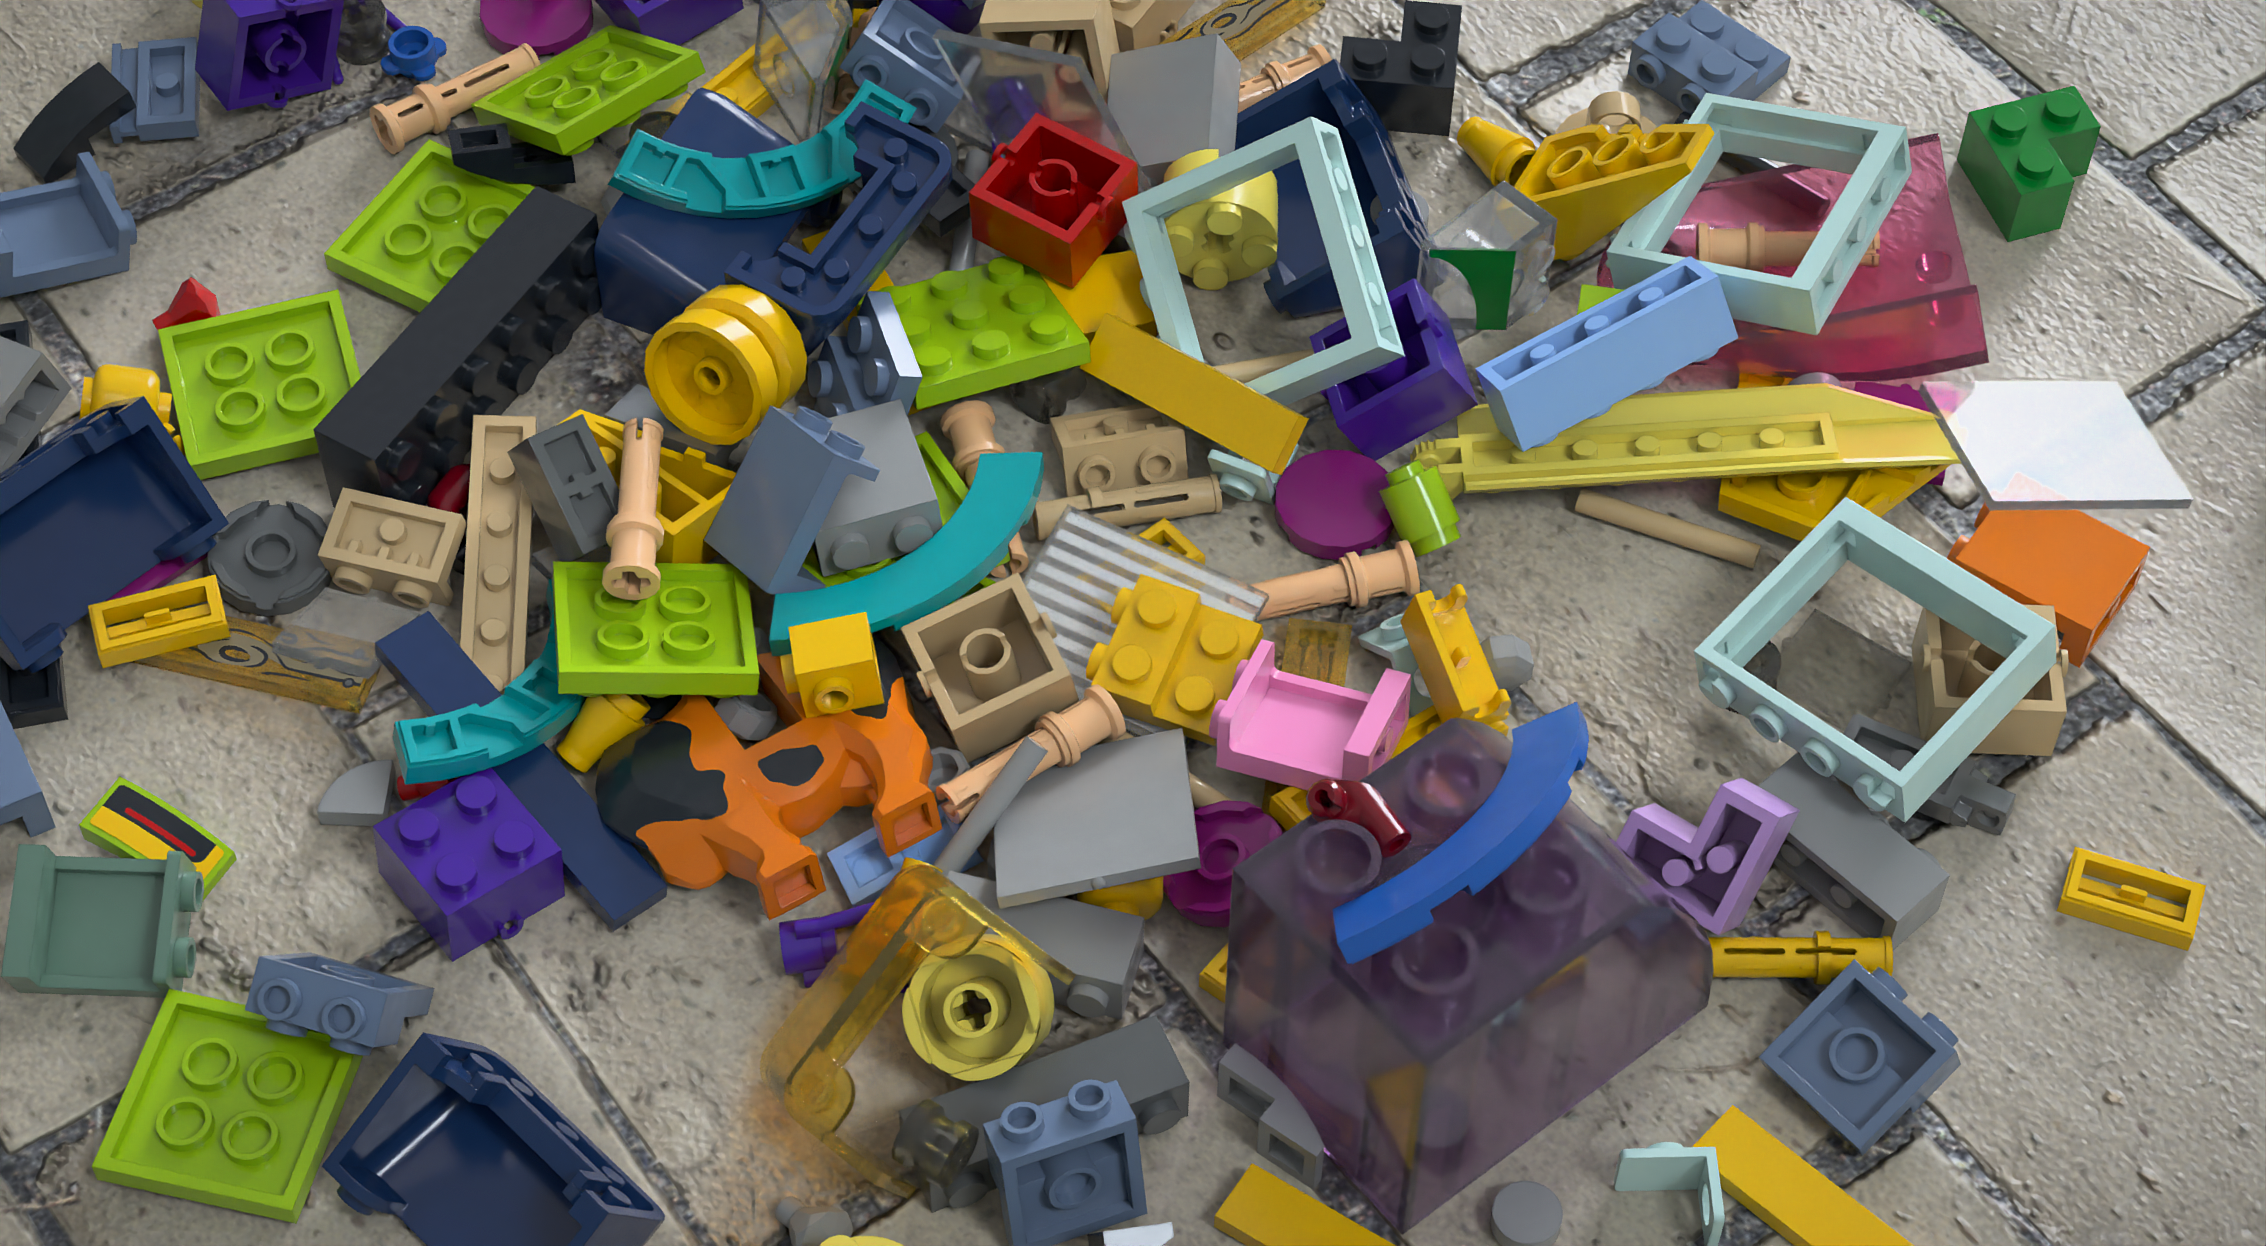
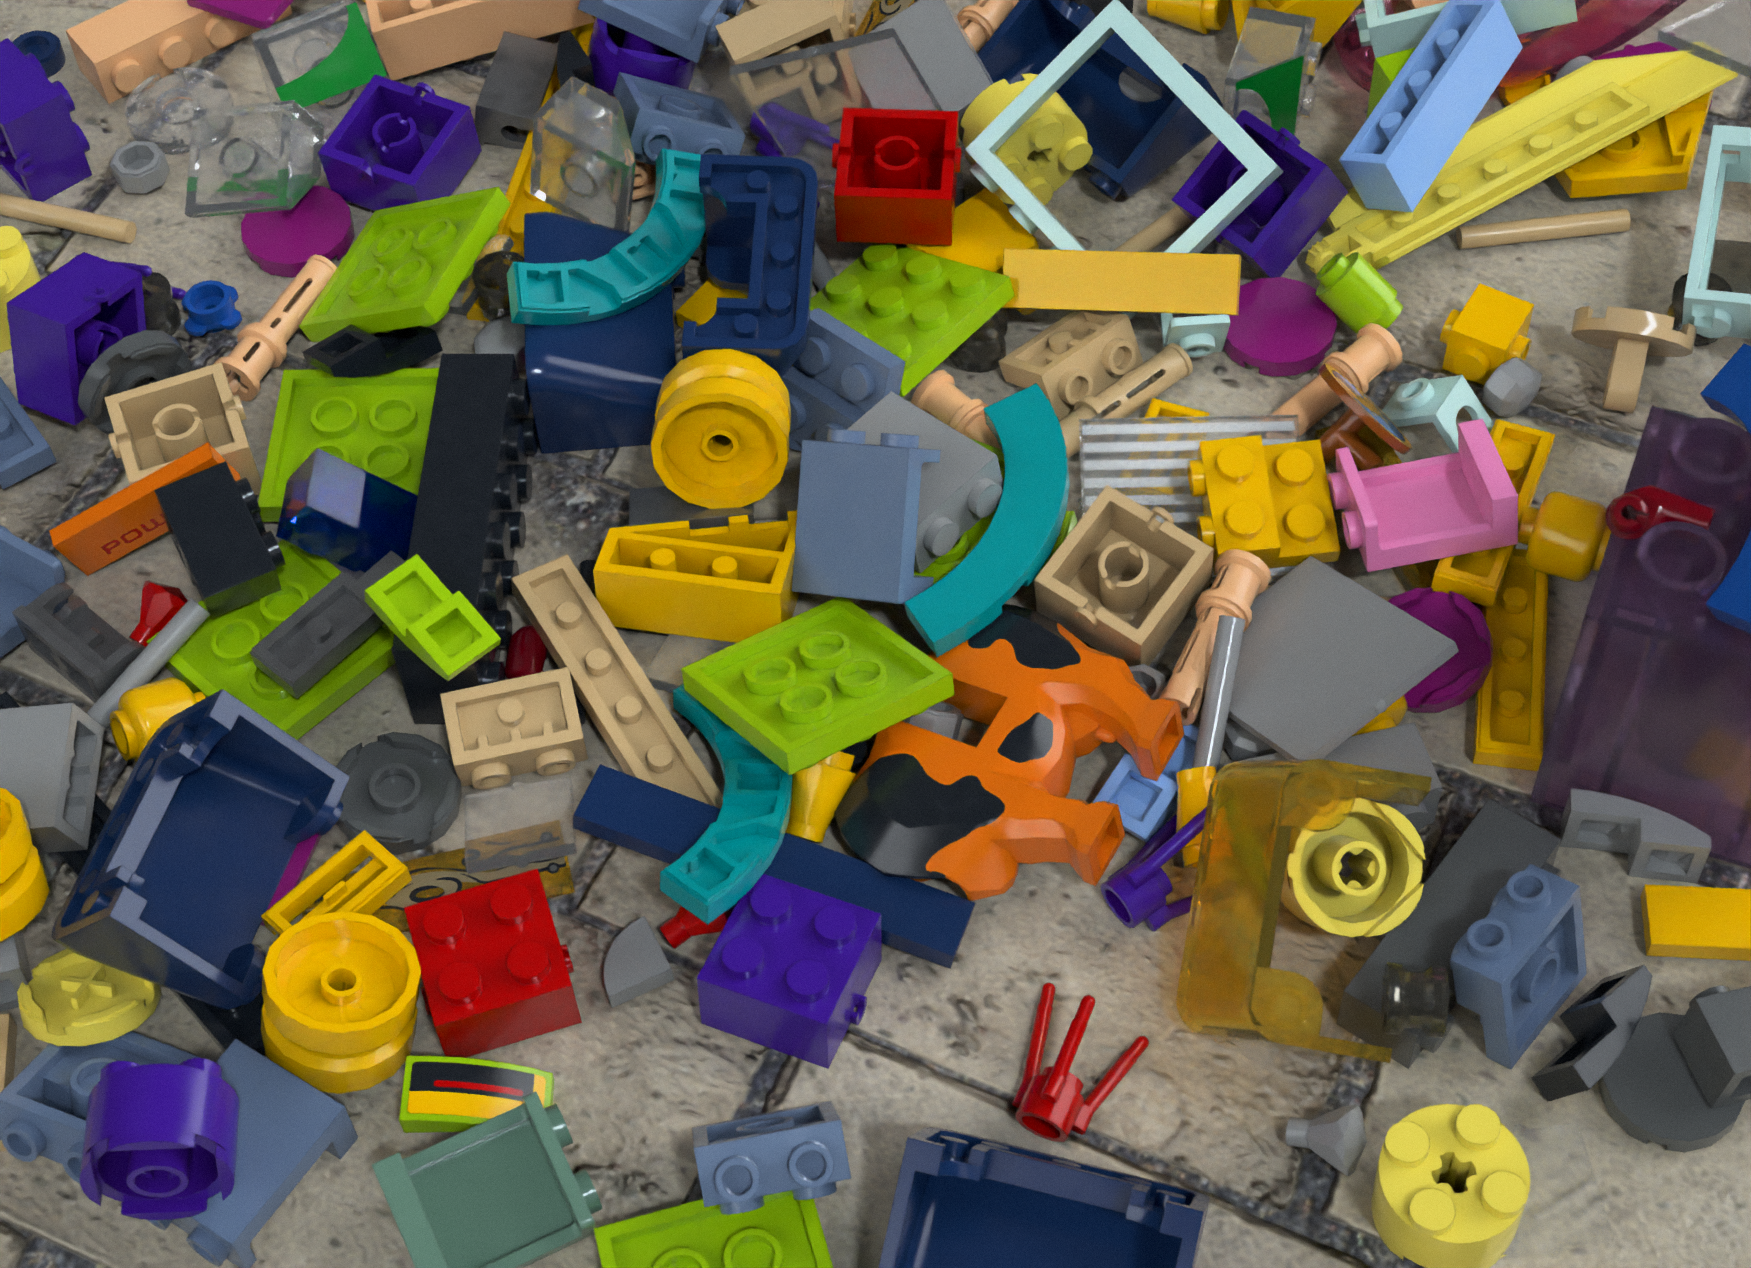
camera: 25 degrees left, 0 degrees up
dark grey hinge [507,414,619,562] -> none
light nougat pin [602,418,664,600] -> none
yellow brick [780,612,884,718] -> none
yellow hinge [1400,584,1511,737] -> none
none -> flat silver hinge [12,582,161,703]
none -> orange tile [49,442,241,576]
none -> dark grey tile [78,330,191,434]
none -> light grey bar [86,598,210,731]
none -> tan brick [104,362,262,496]
none -> black brick [154,461,286,619]
none -> flat silver hinge [250,550,406,699]
none -> yellow wheel [261,911,421,1094]
none -> clear blue brick [276,448,418,573]
none -> lime slope [365,554,501,681]
none -> red brick [404,868,582,1058]
none -> red plant [1012,983,1149,1142]
none -> dark orange shield [1318,364,1412,471]
none -> yellow brick [1440,283,1534,385]
none -> tan tile [1571,306,1697,413]

